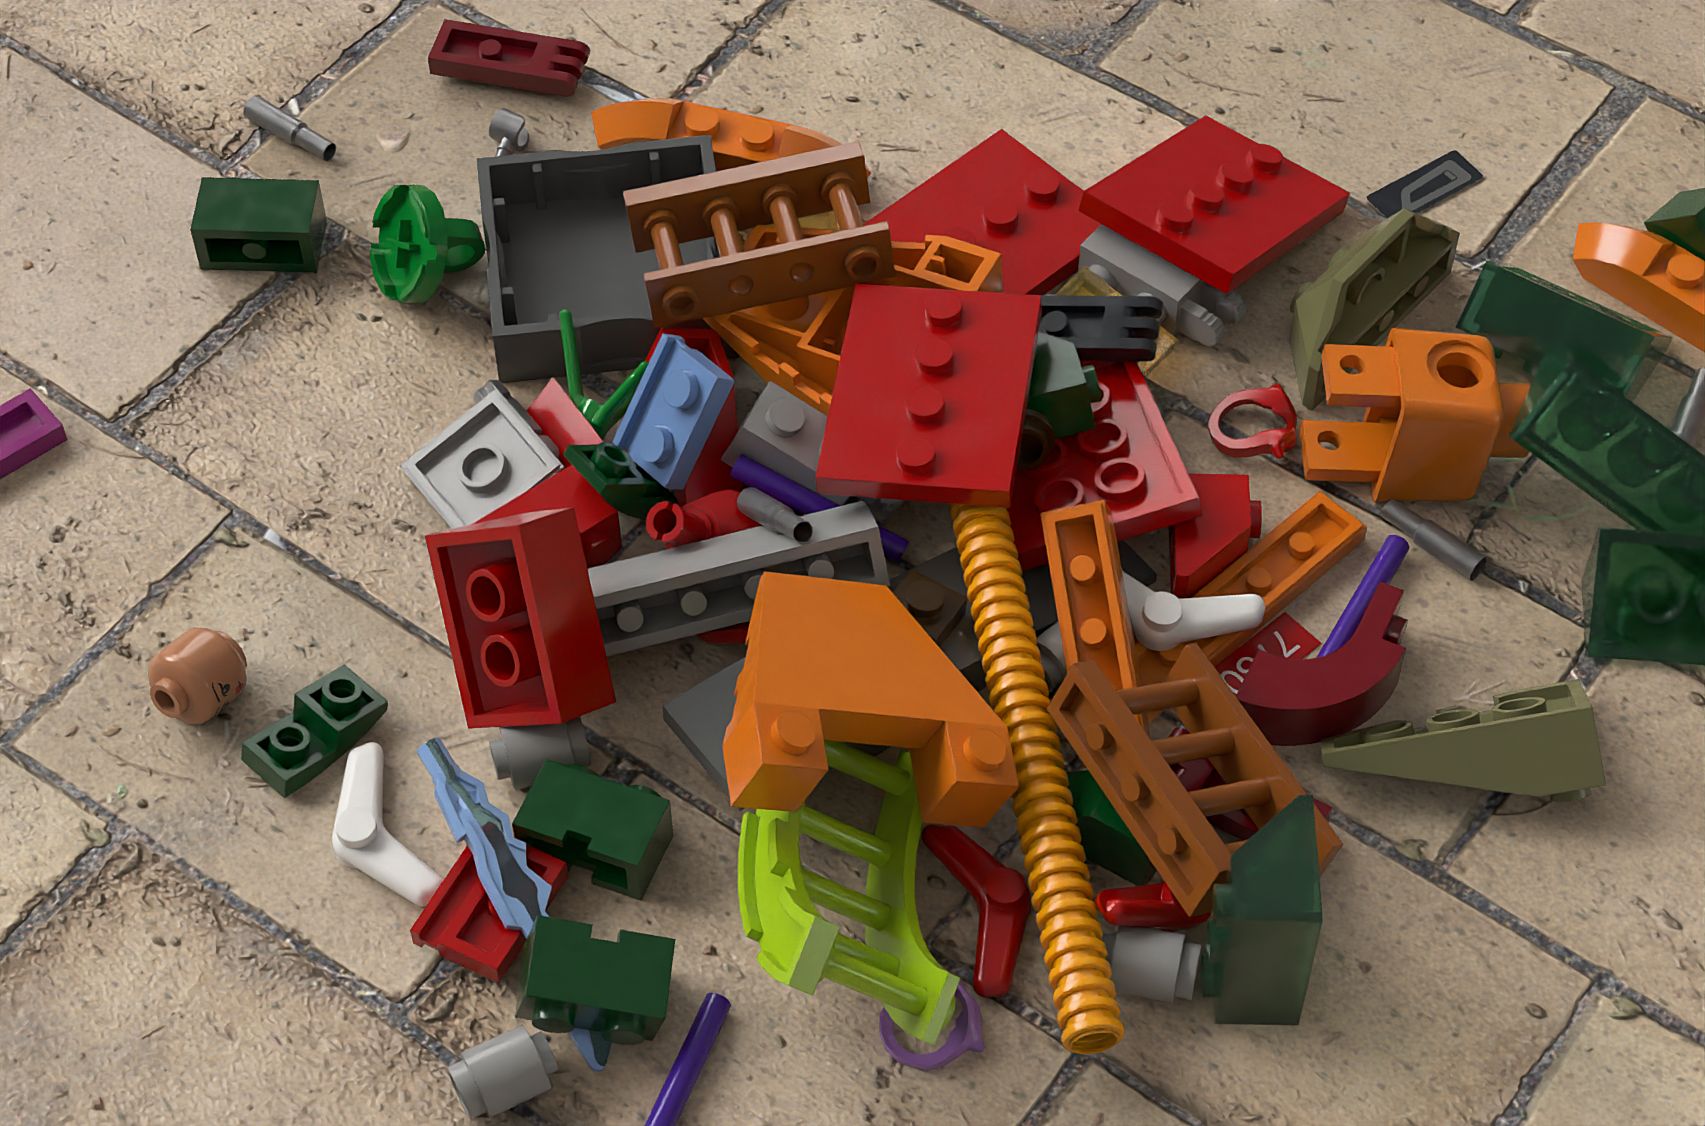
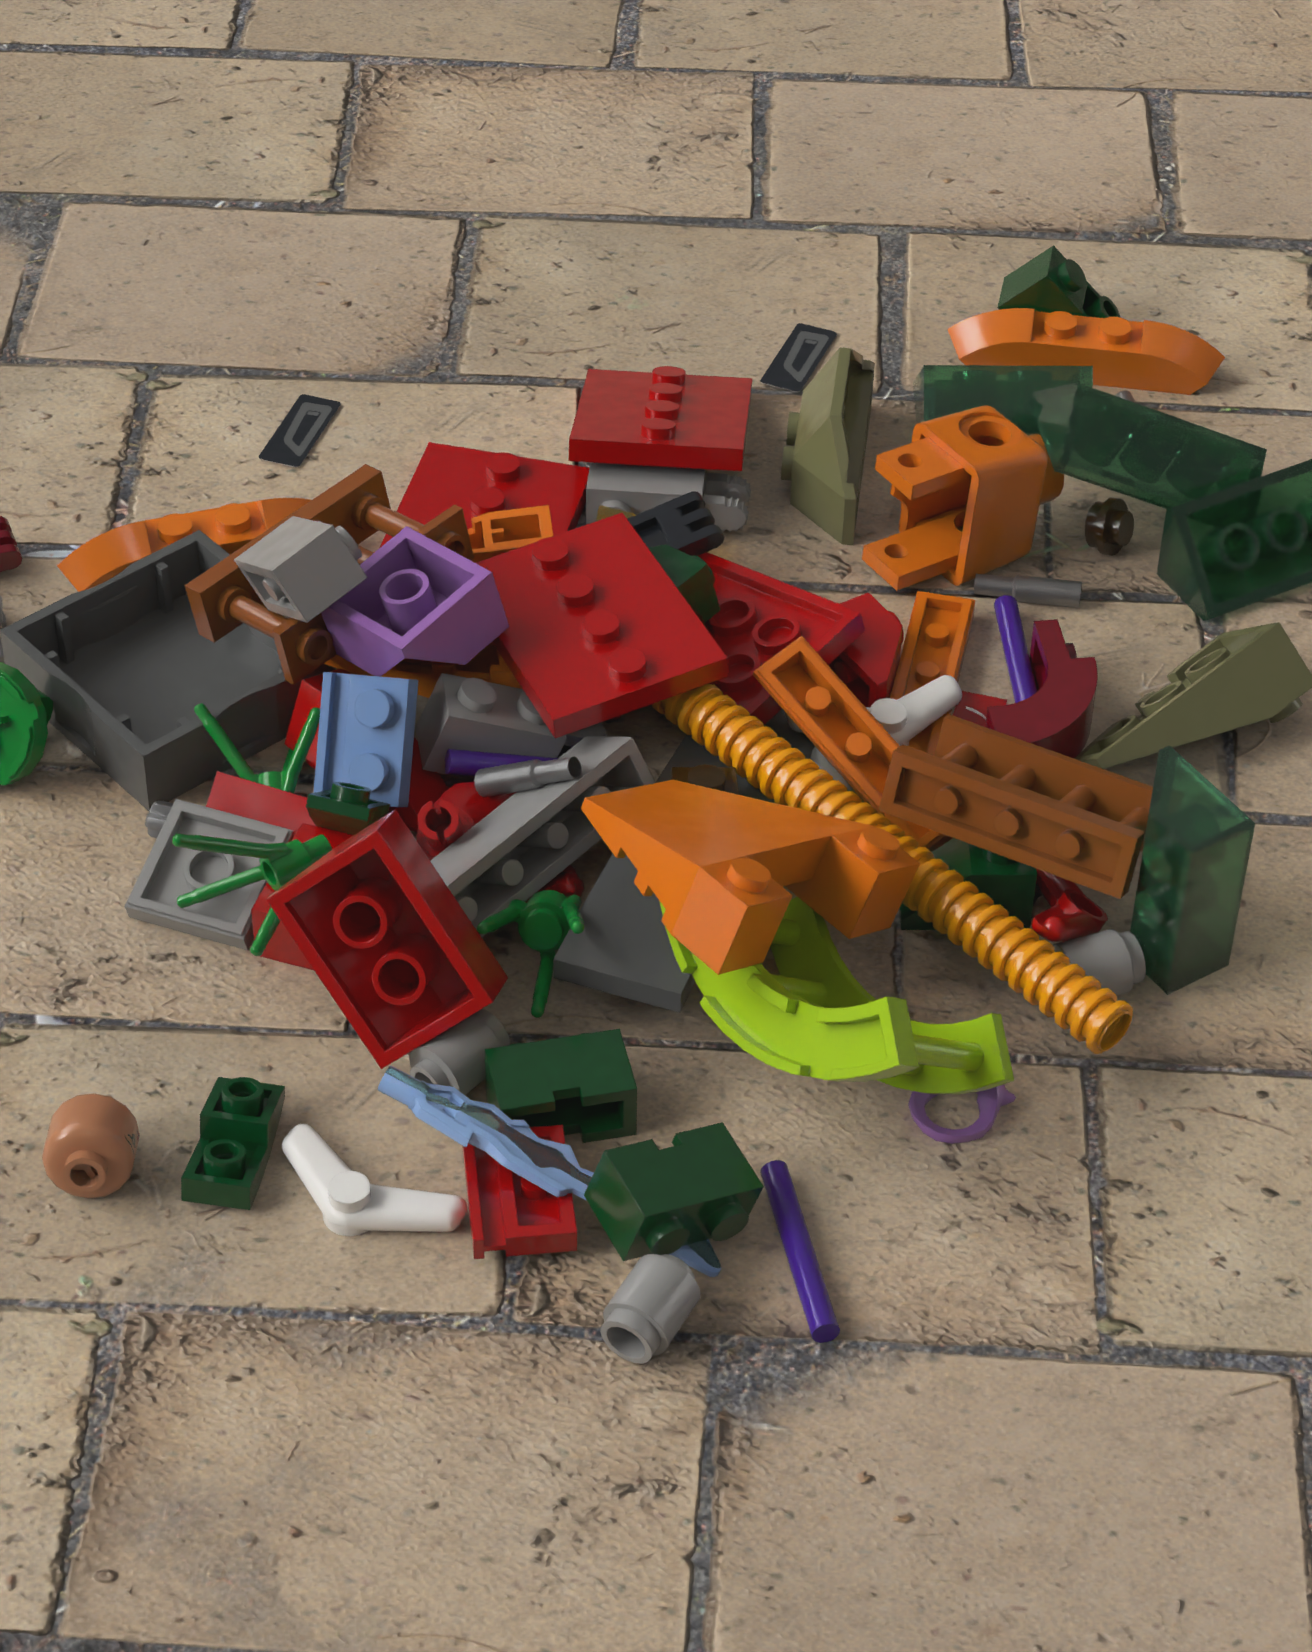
camera: 35 degrees left, 10 degrees down
red piece [921,823,1032,998] -> none
red piece [1208,383,1297,459] -> none
none -> green plant [172,834,332,956]
none -> light grey hinge [234,516,368,623]
none -> black sticker [259,394,341,467]
none -> medium lavender slope [321,526,509,677]
none -> green plant [476,890,585,1018]
none -> dark brown plate [1085,497,1134,556]

